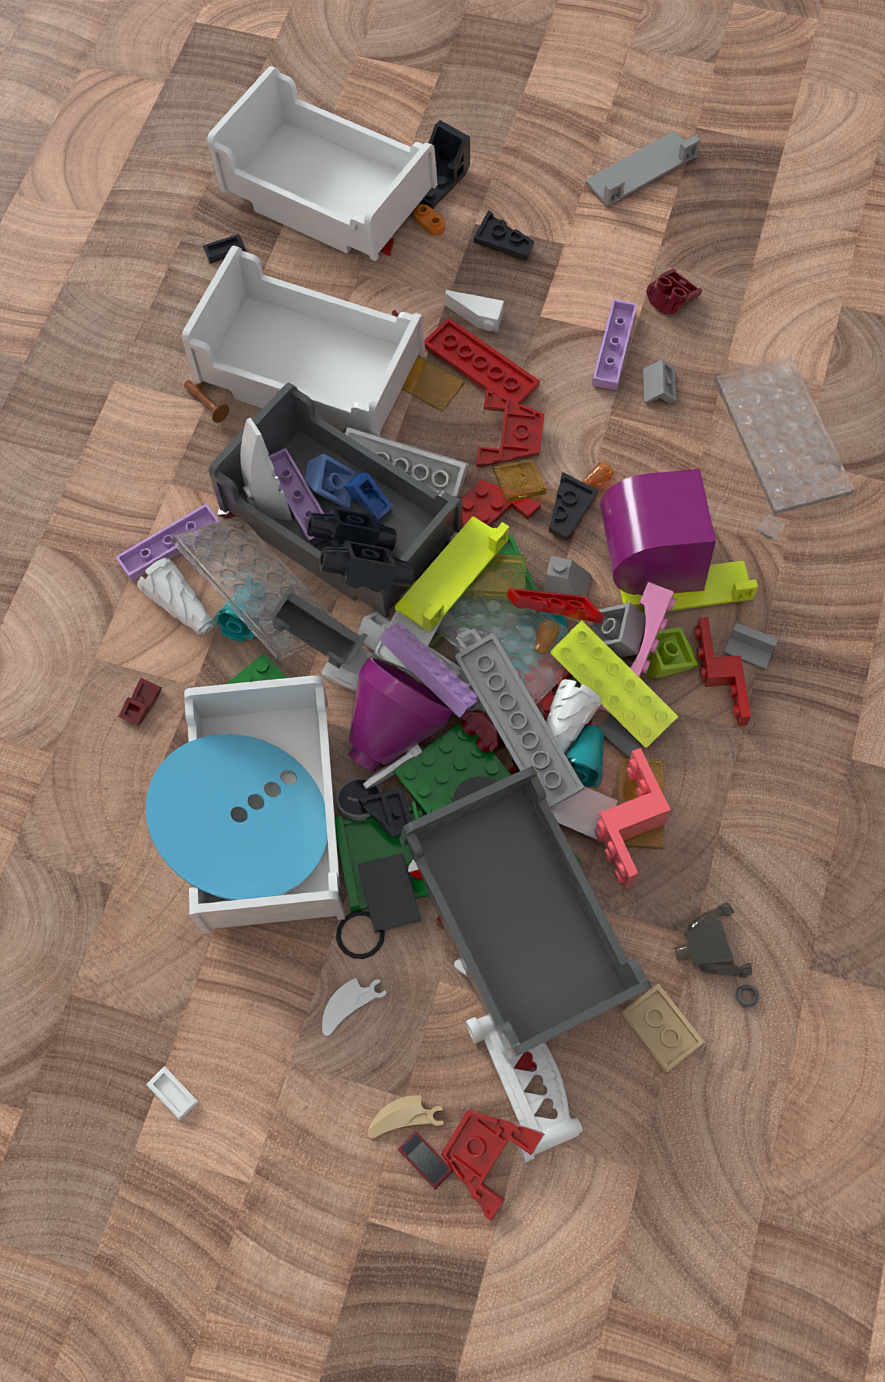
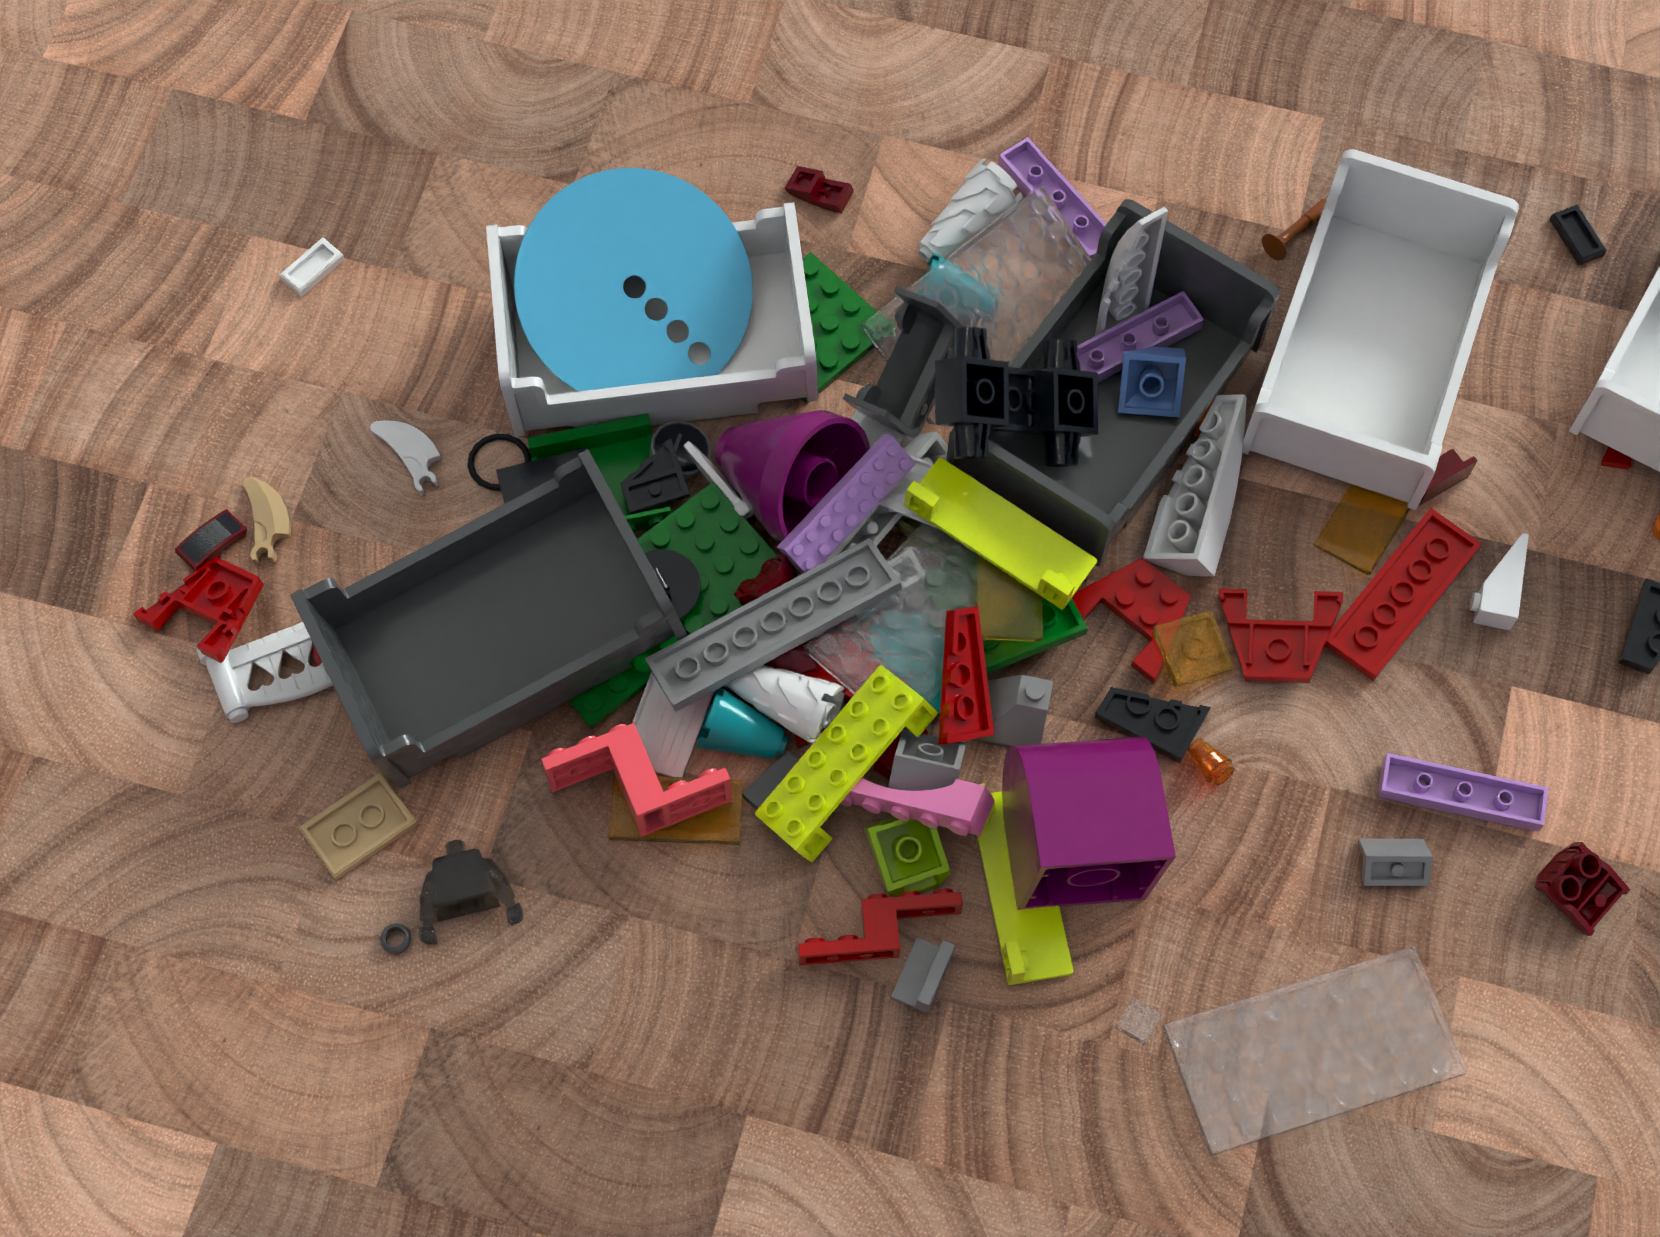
camera: 85 degrees right, 0 degrees up
blue arch [344,473,393,520] -> none
clear orange cone [533,620,559,655] -> none

